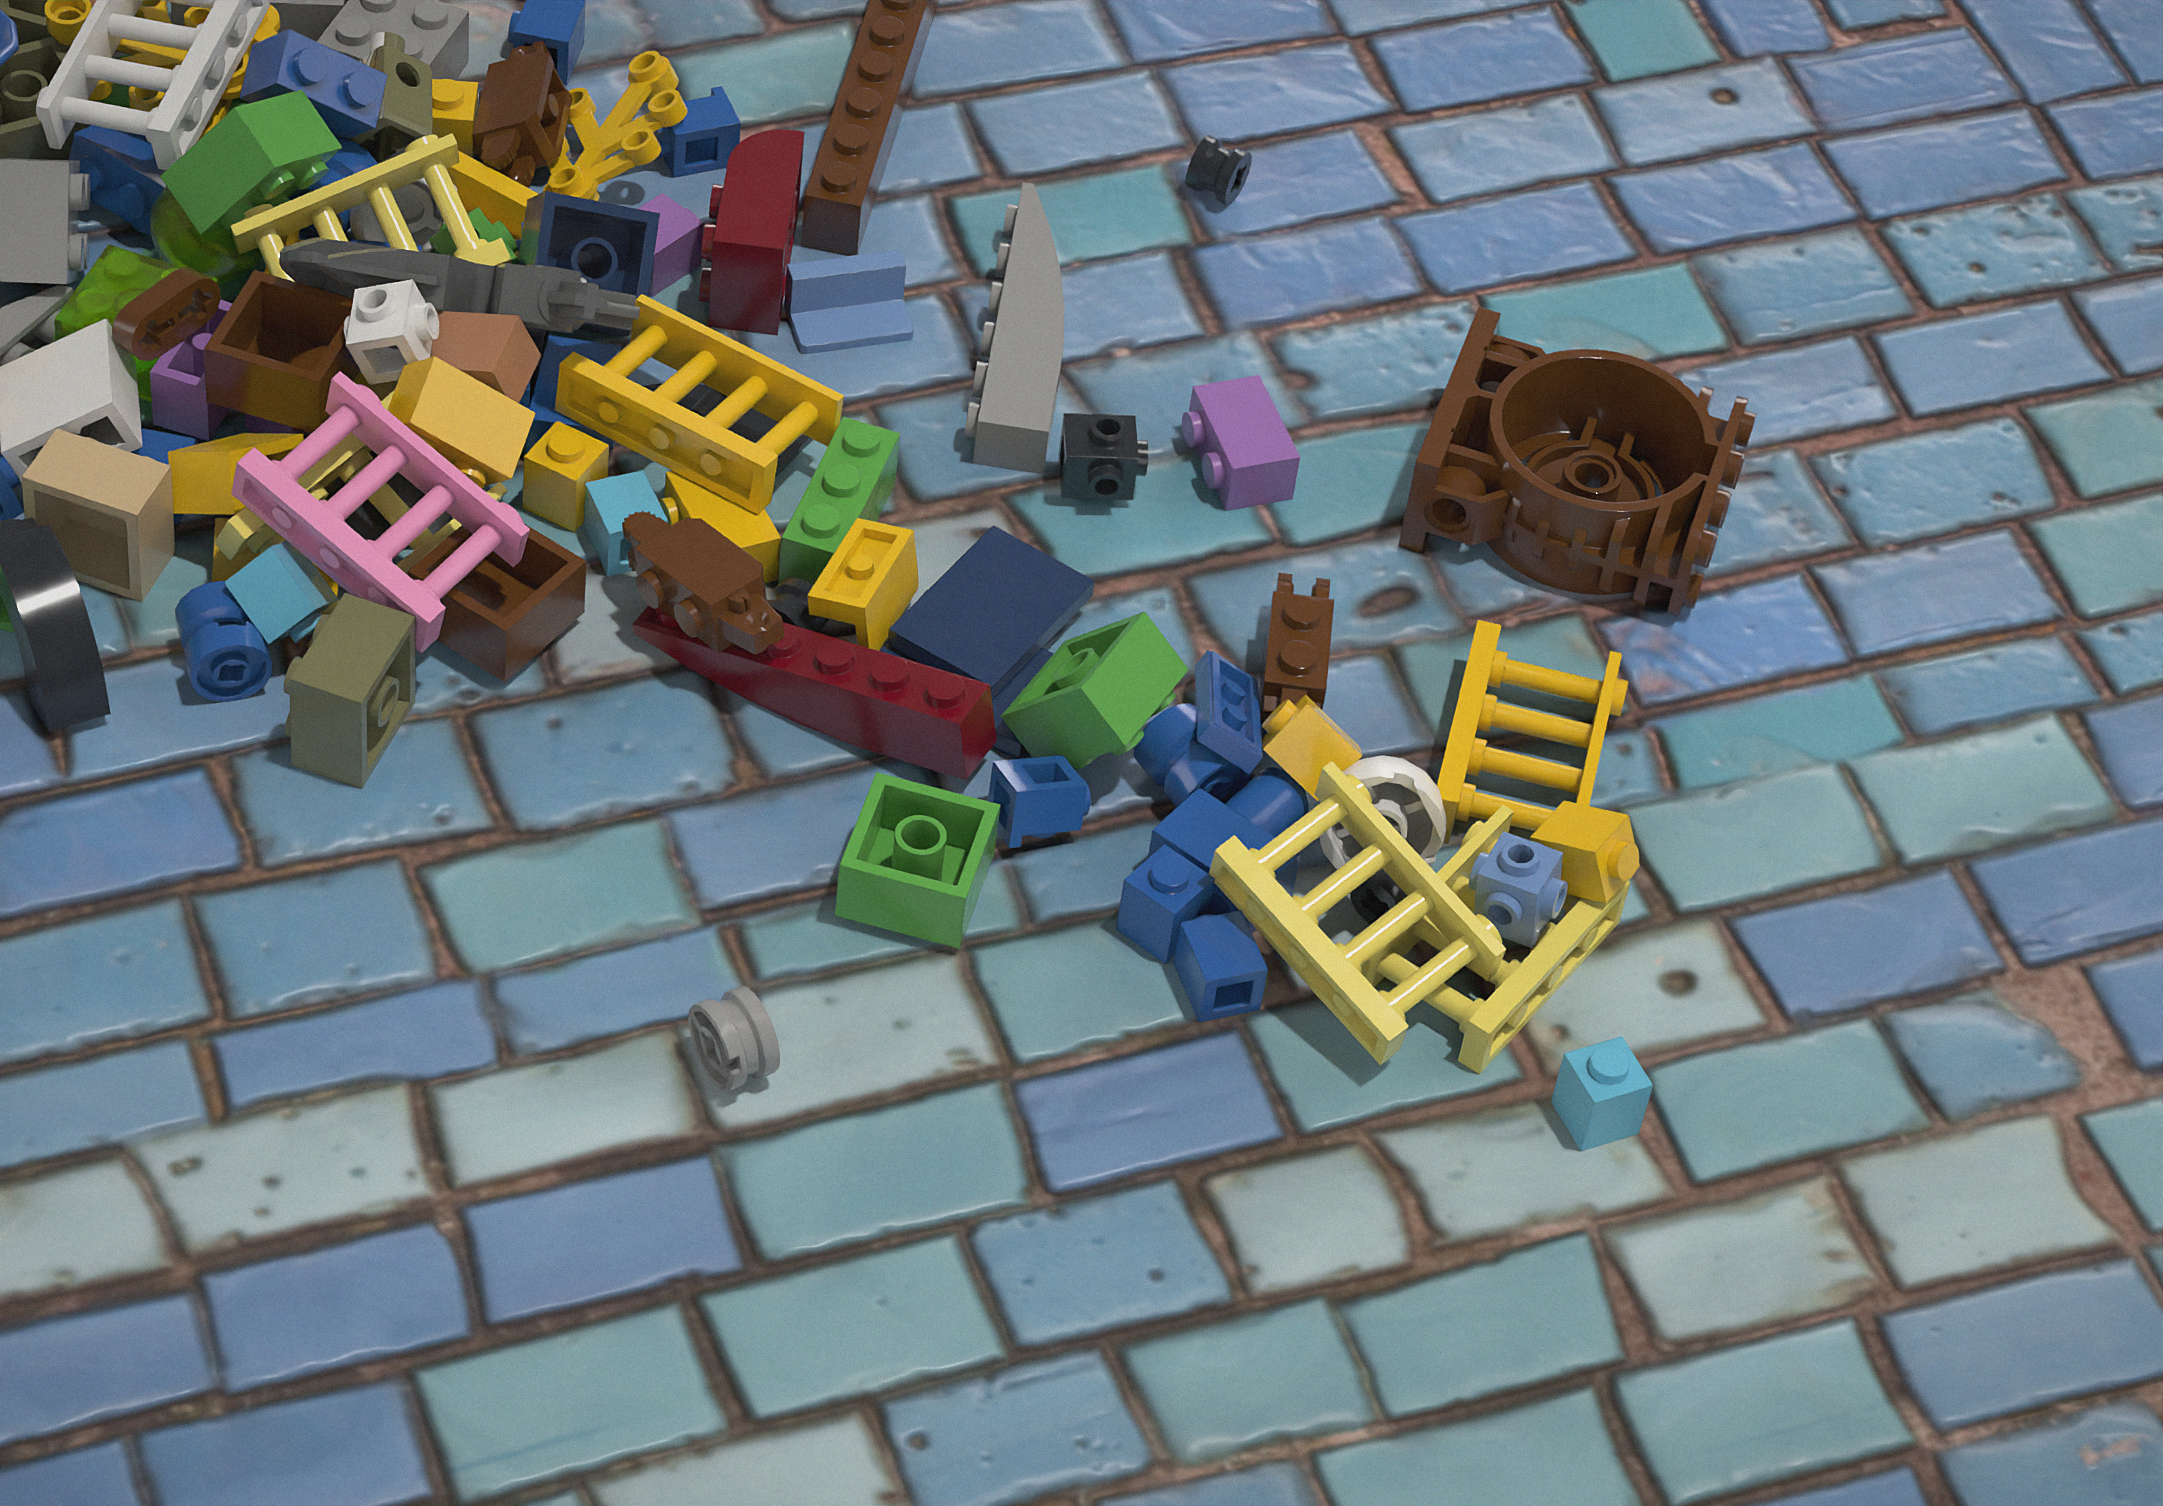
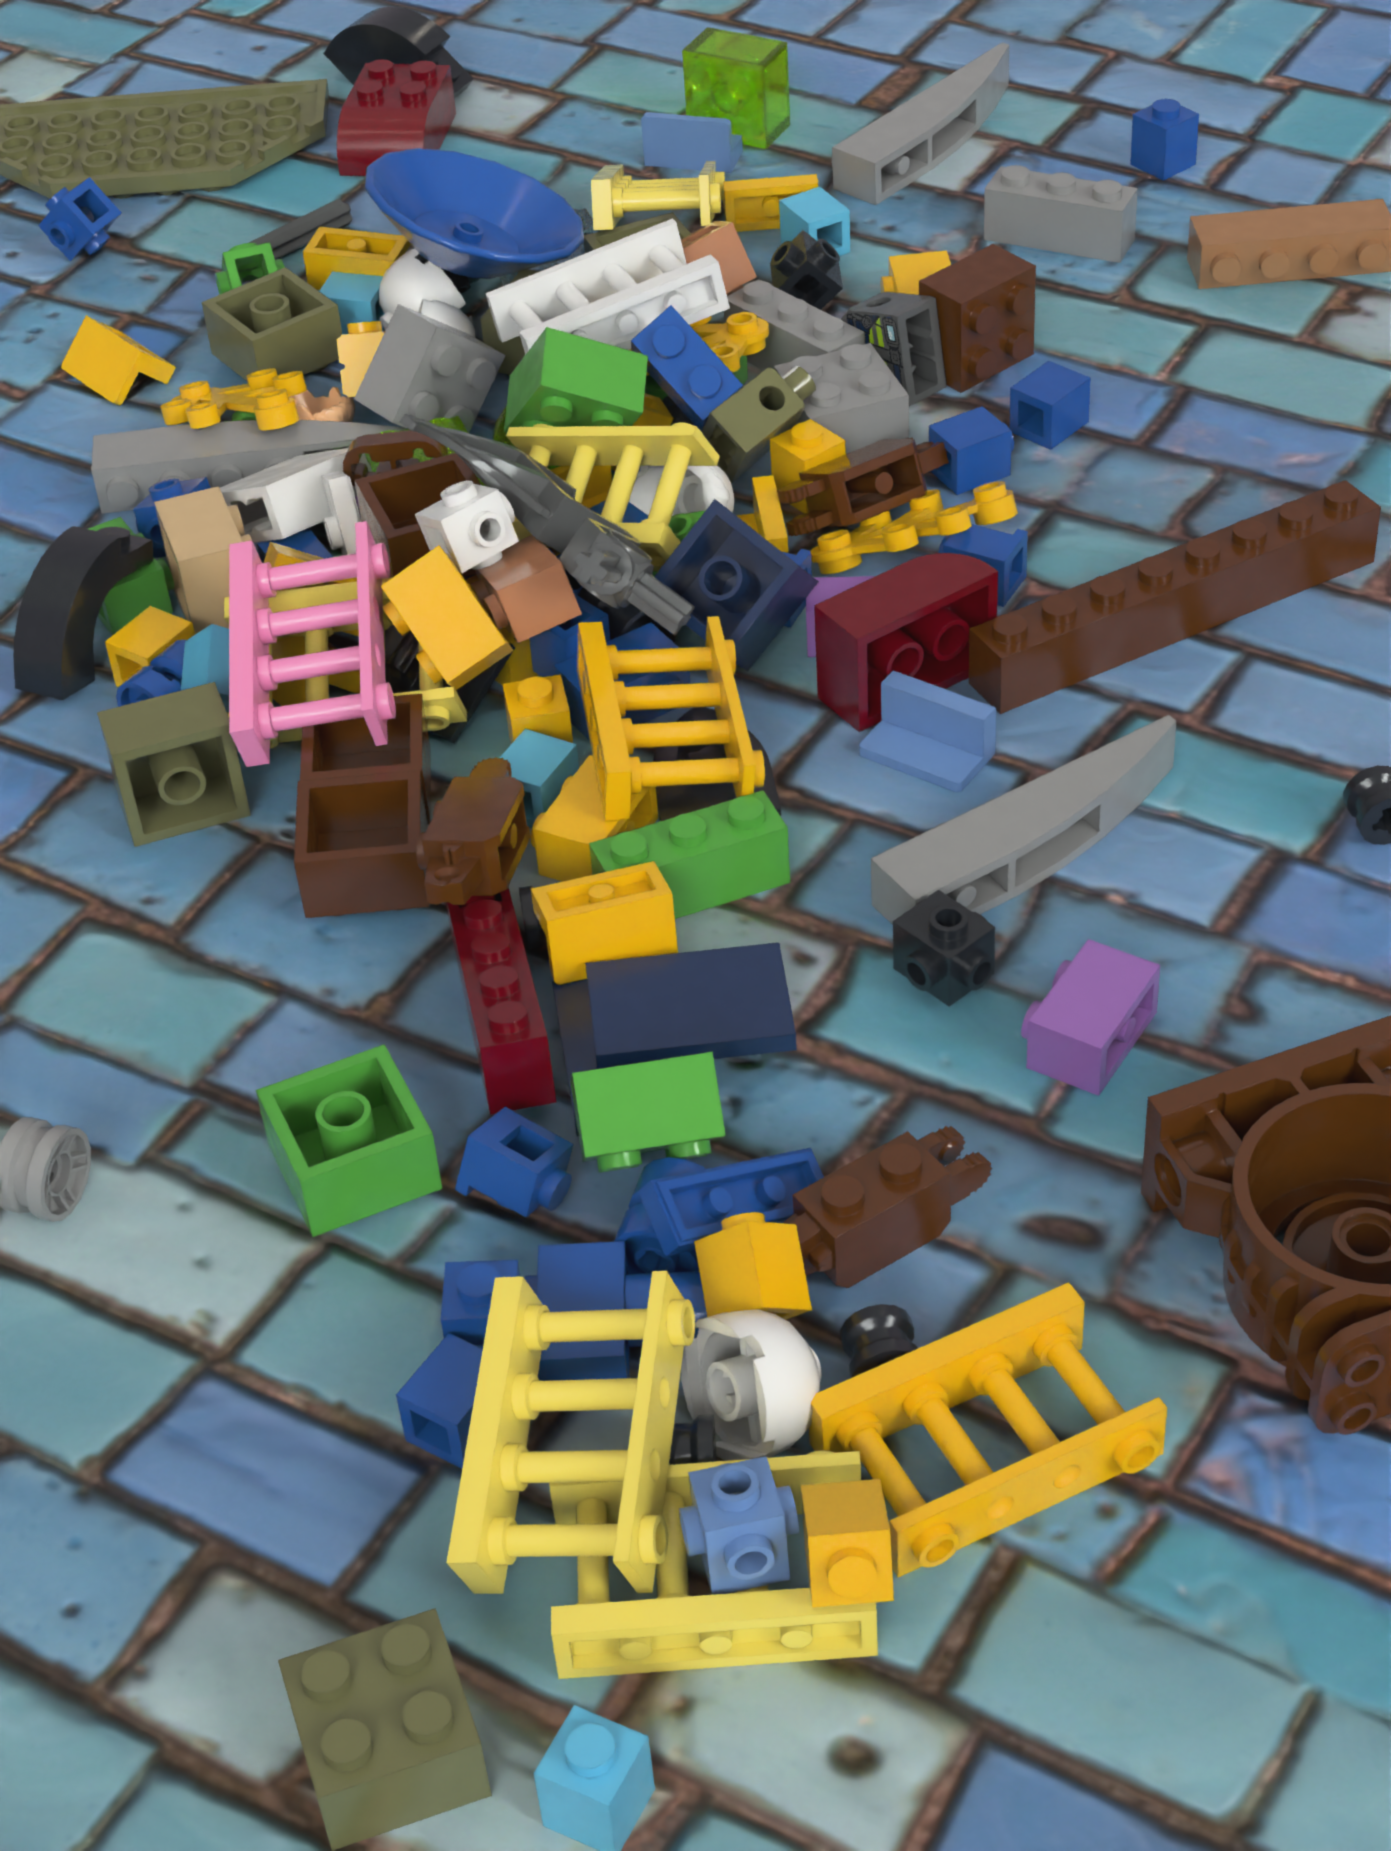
camera: 60 degrees right, 5 degrees down
none -> yellow brick [105,606,196,687]
none -> olive brick [278,1608,492,1851]
none -> reddish brown piece [294,770,430,918]
none -> white plate [321,471,361,556]
none -> black wheel [840,1304,918,1378]

